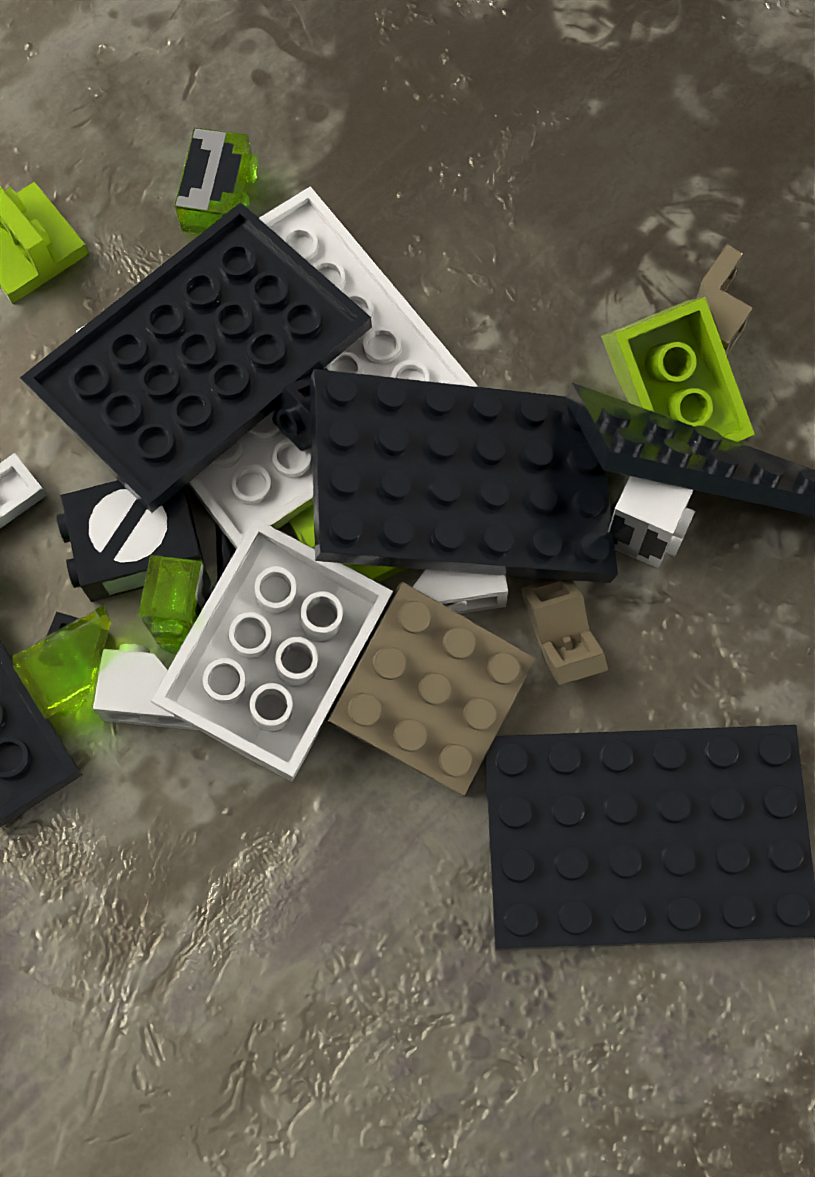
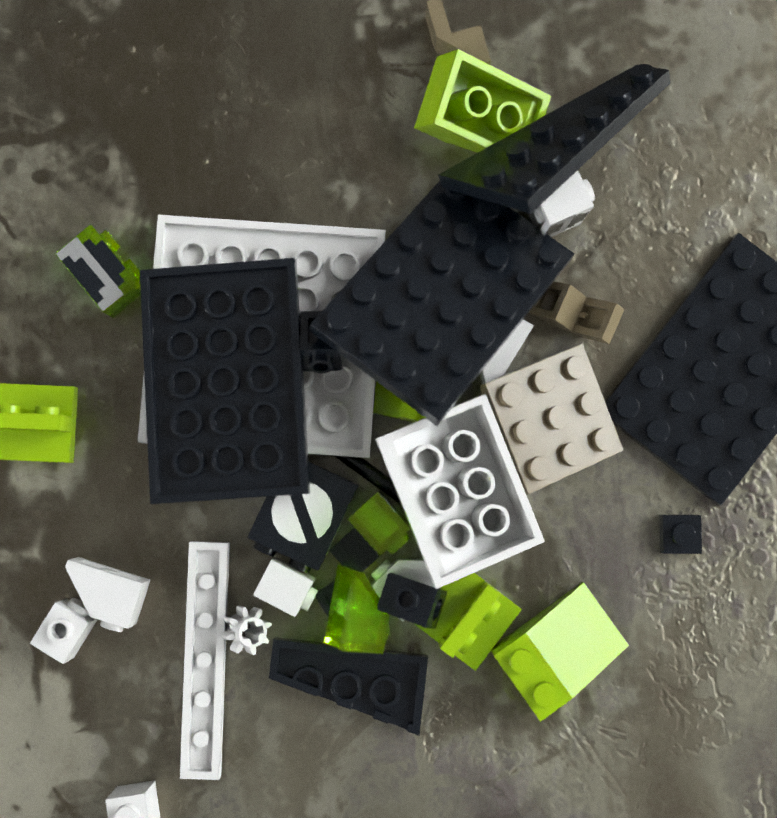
camera: 50 degrees left, 15 degrees up
none -> white brick [253,557,318,617]
none -> black tile [329,524,383,579]
none -> black bracket [377,573,447,629]
none -> lime bracket [415,572,522,671]
none -> slope [491,582,629,722]
none -> black plate [659,514,702,554]

